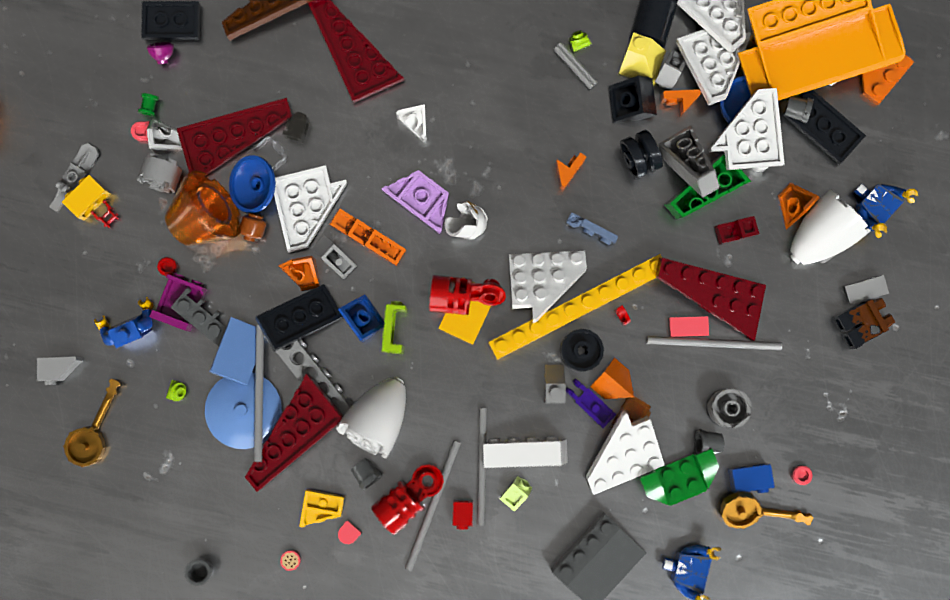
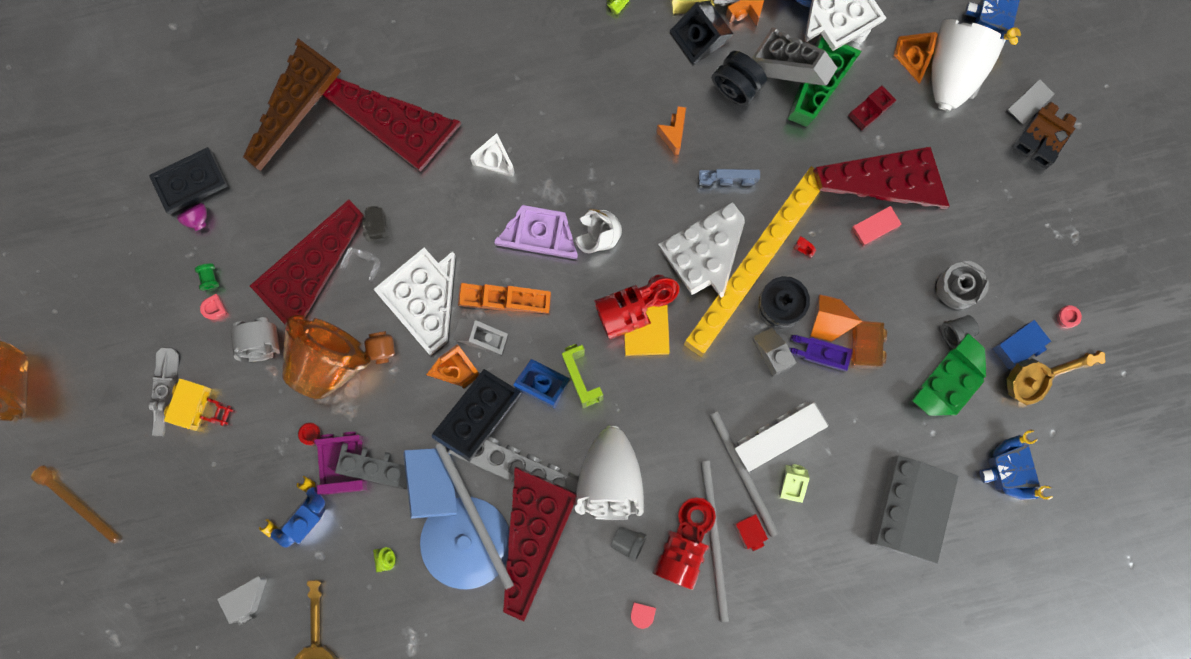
camera: 25 degrees left, 5 degrees down
white slope [147,118,183,154] -> none
blue dish [229,155,276,213] -> none
yellow wing [299,489,345,527] -> none
light grey axle [554,42,597,89] -> none
white wing [586,410,665,495] -> none
light grey piece [647,336,782,350] -> none

